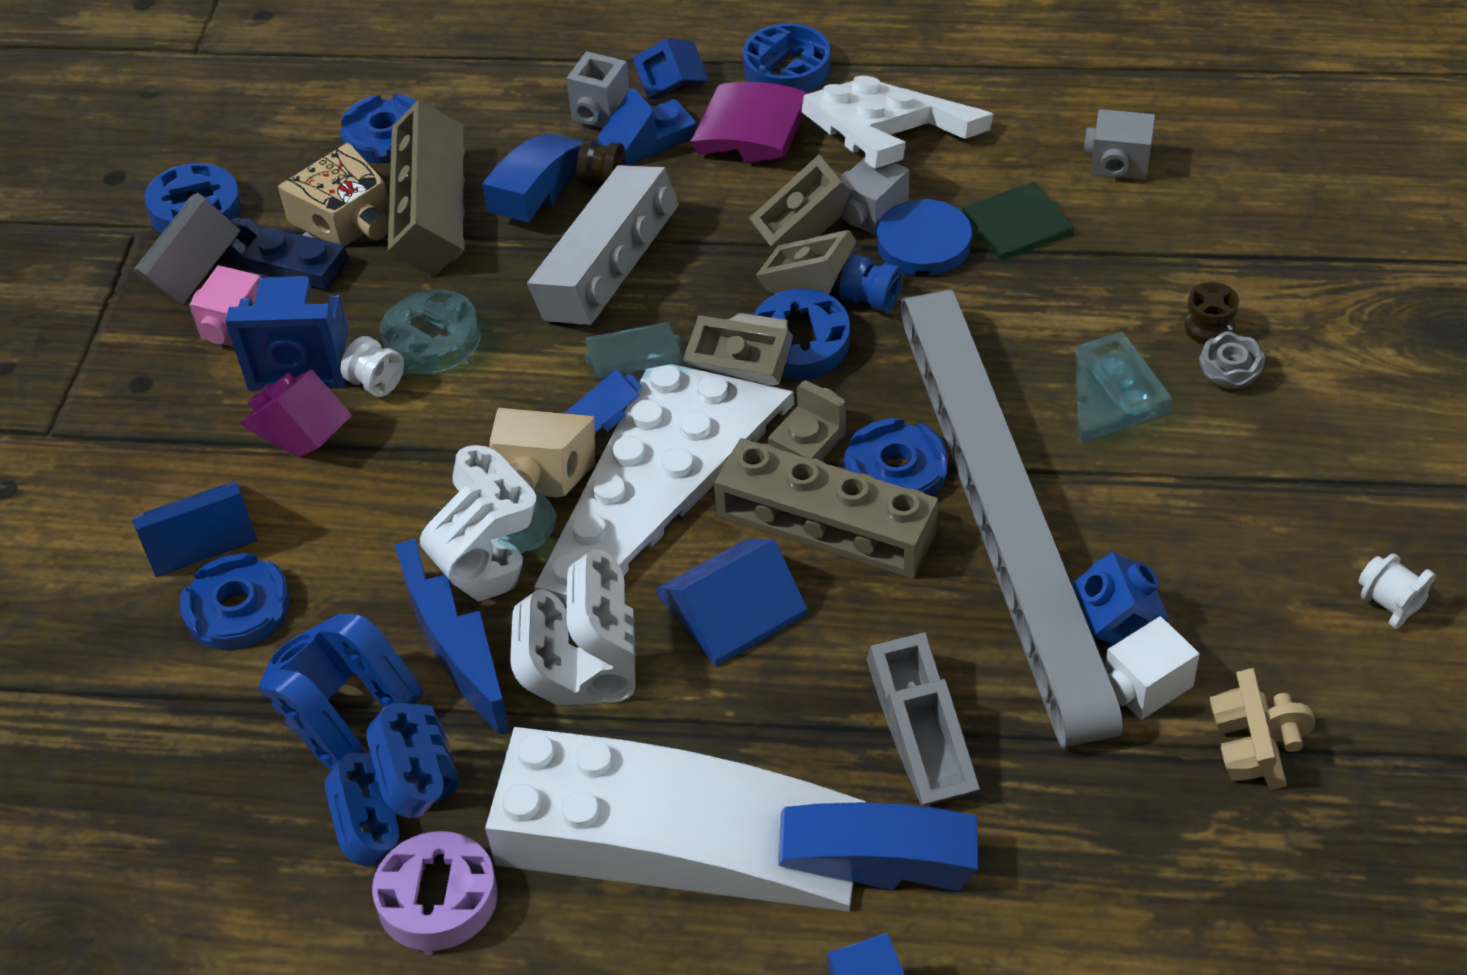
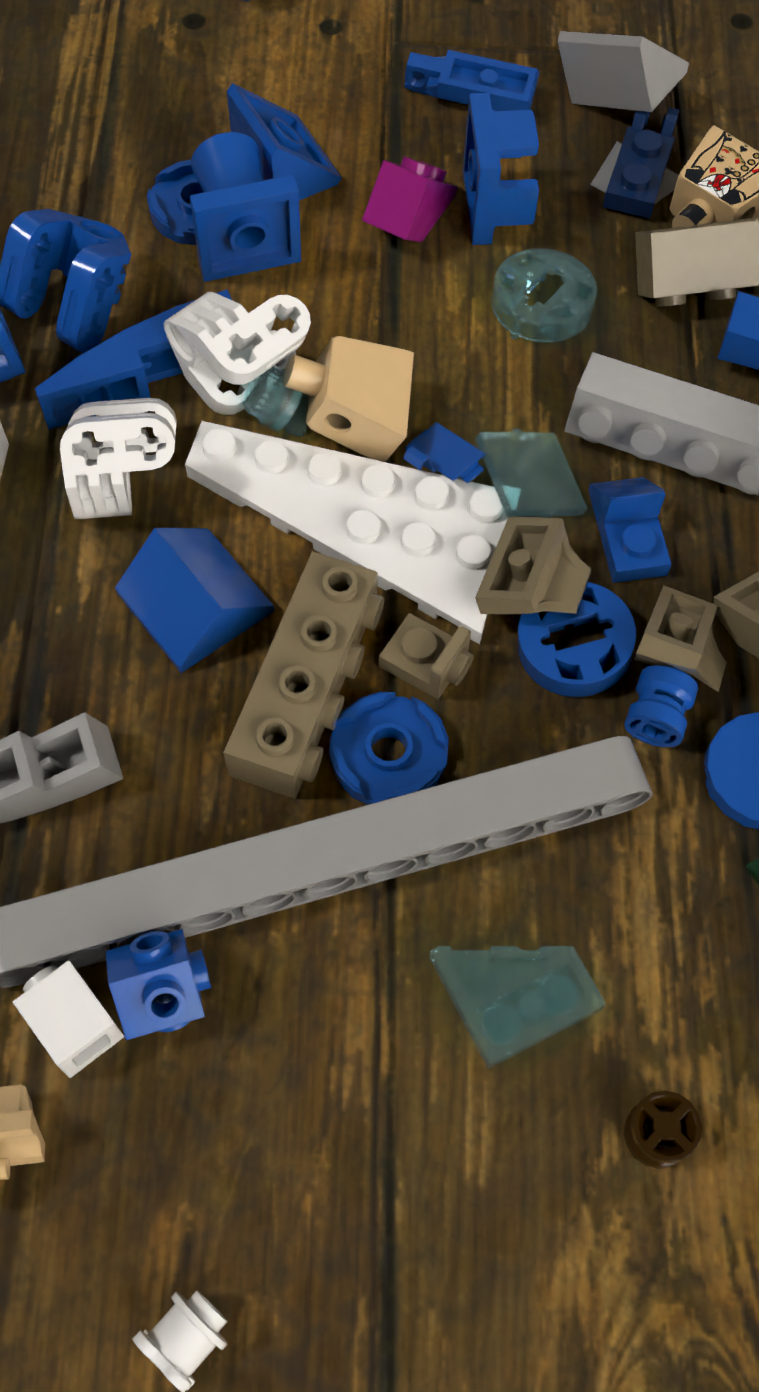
camera: 80 degrees right, 15 degrees up
blue piece [145,163,241,234] -> none
bright pink brick [189,265,261,347] -> none
white wheel [340,336,404,397] -> none
light grey plate [1199,332,1265,390] -> none
none -> blue plant [190,132,301,282]
none -> blue hinge [404,50,540,111]
none -> blue slope [588,477,672,583]

